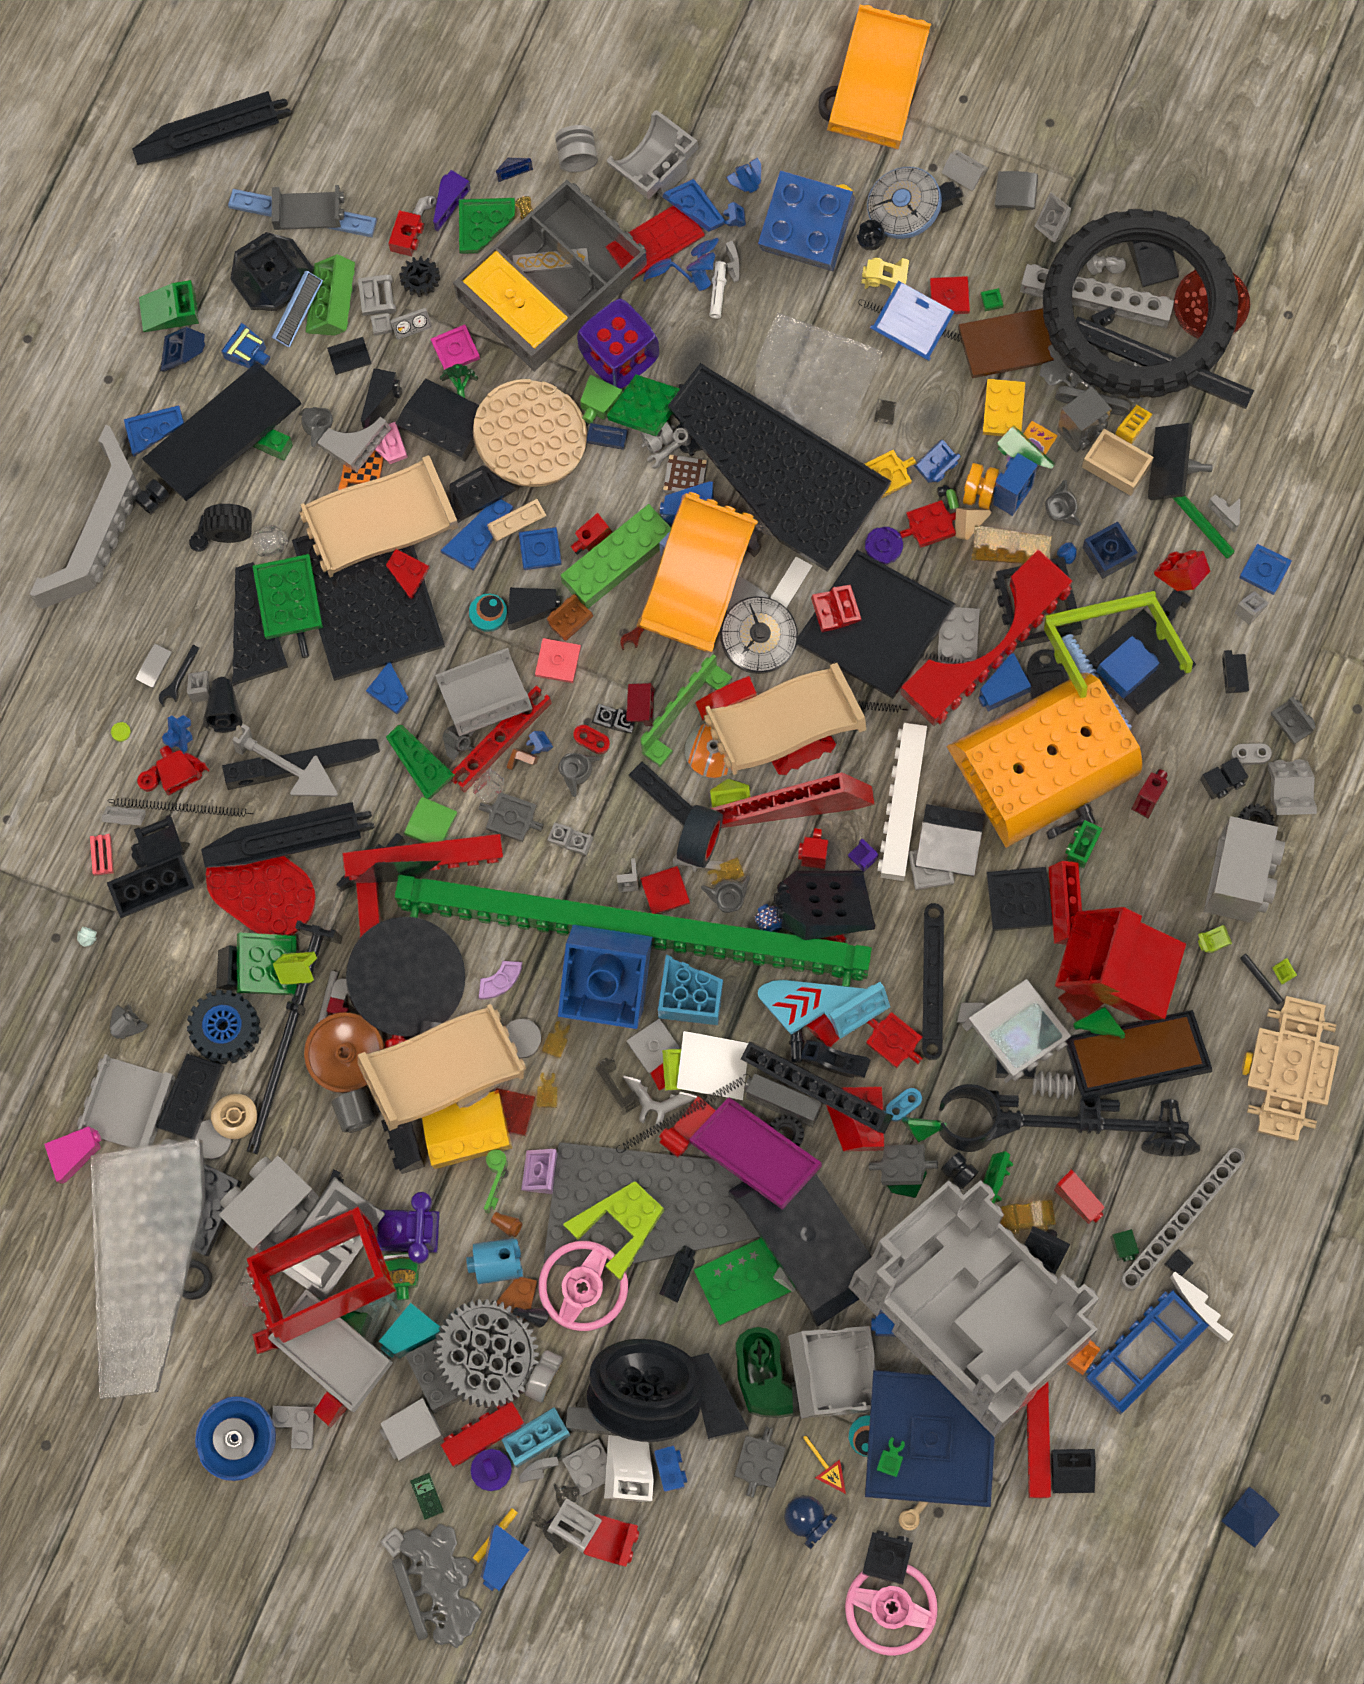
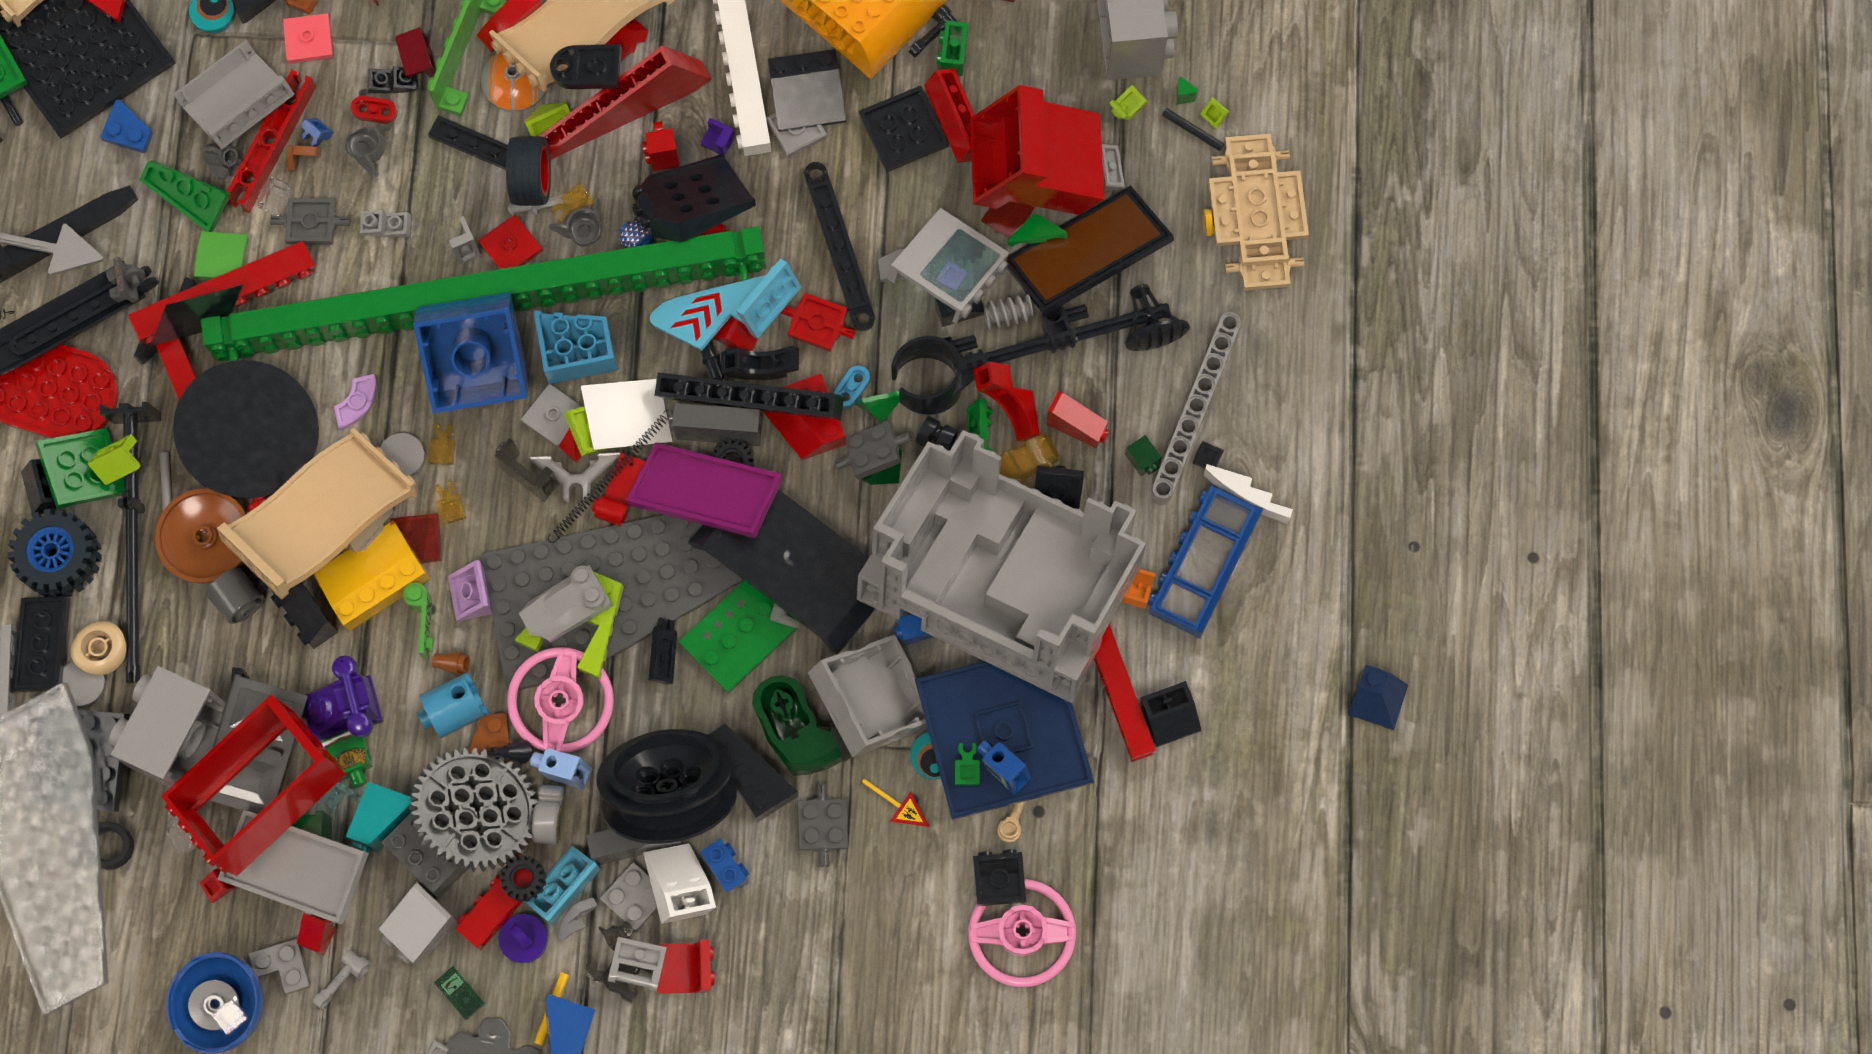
camera: 25 degrees left, 0 degrees up
leg [326,979,350,1015] -> none
dark blue tile [784,1495,838,1550] -> none
none -> dark grey hips [106,257,145,303]
none -> clear panel [211,995,248,1035]
none -> light grey brick [312,950,371,1010]
none -> black tyre [500,855,547,902]
none -> light grey slope [518,565,613,642]
none -> light blue torso [530,748,592,791]
none -> black tile [550,44,622,90]
none -> red arch [974,362,1040,442]
none -> blue torso [977,740,1032,796]
none -> light grey slope [1102,144,1125,192]
none -> green slope [1176,77,1198,105]

